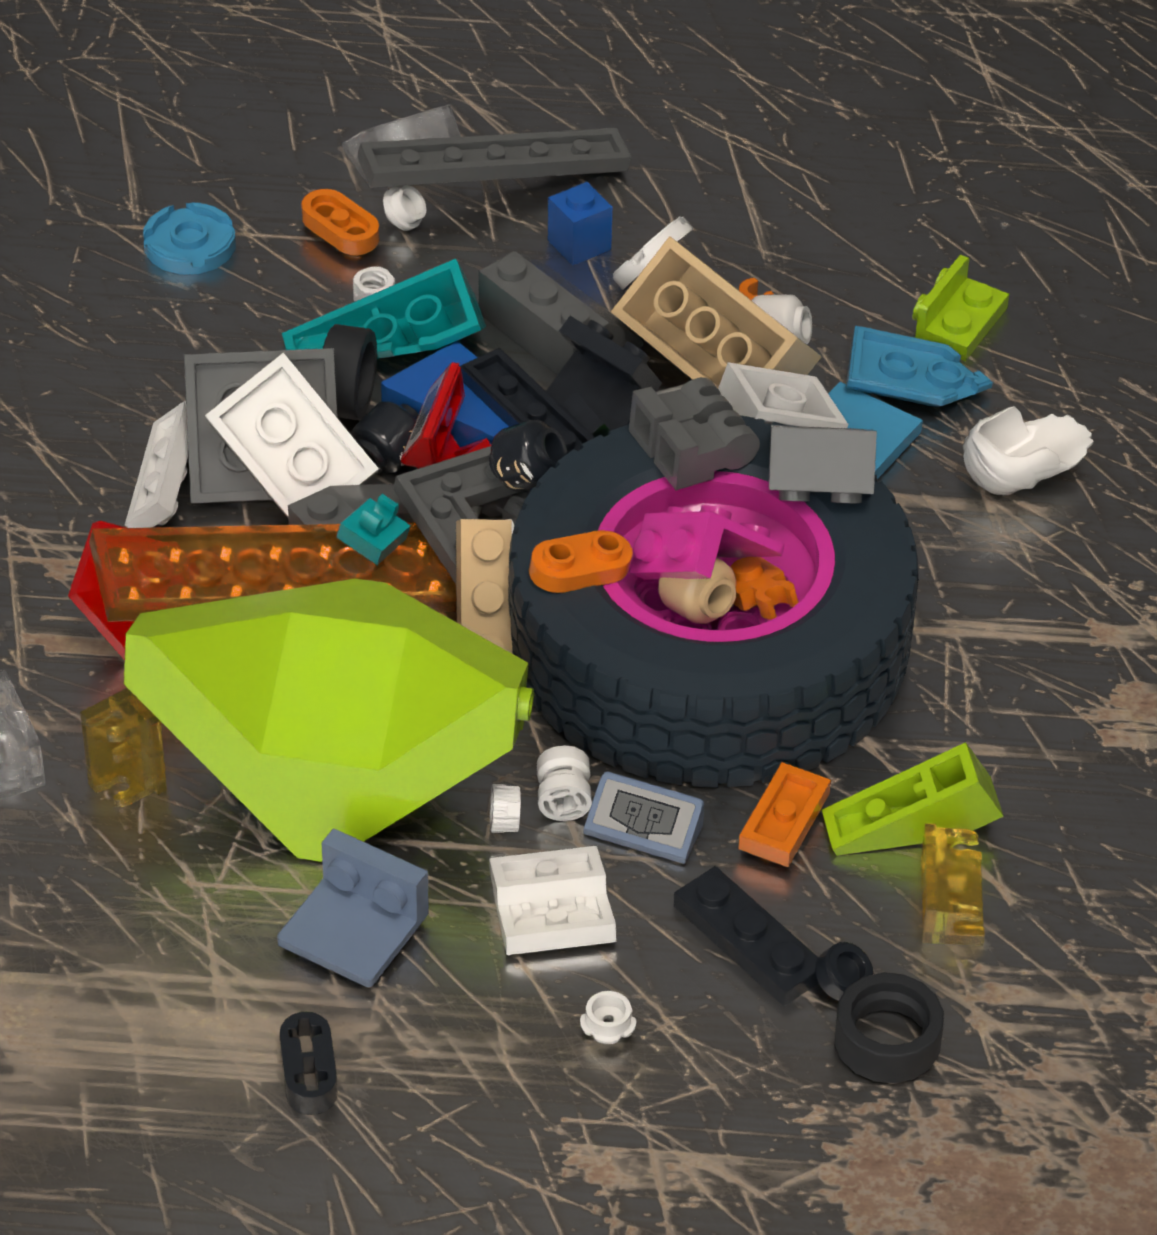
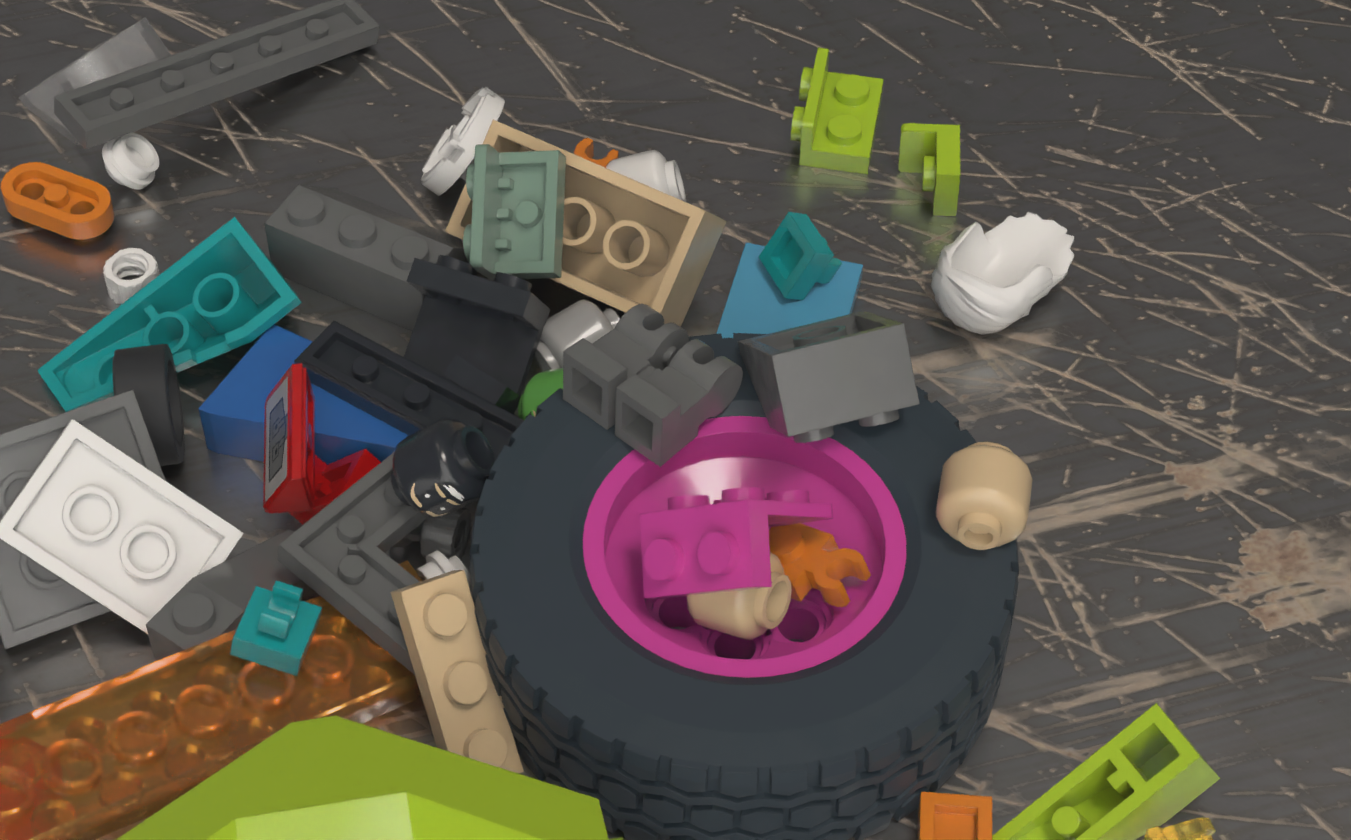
camera: 20 degrees left, 5 degrees up
black head [352,401,419,474] -> none
orange plate [529,530,633,593] -> none
blue brick [547,182,613,266] -> none
white slope [718,363,849,428] -> none
dark azure tile [846,326,993,407] -> none
none -> sand green bracket [463,144,566,280]
none -> teal tile [759,212,842,300]
none -> lime bracket [898,123,960,216]
none -> tan head [936,442,1033,550]

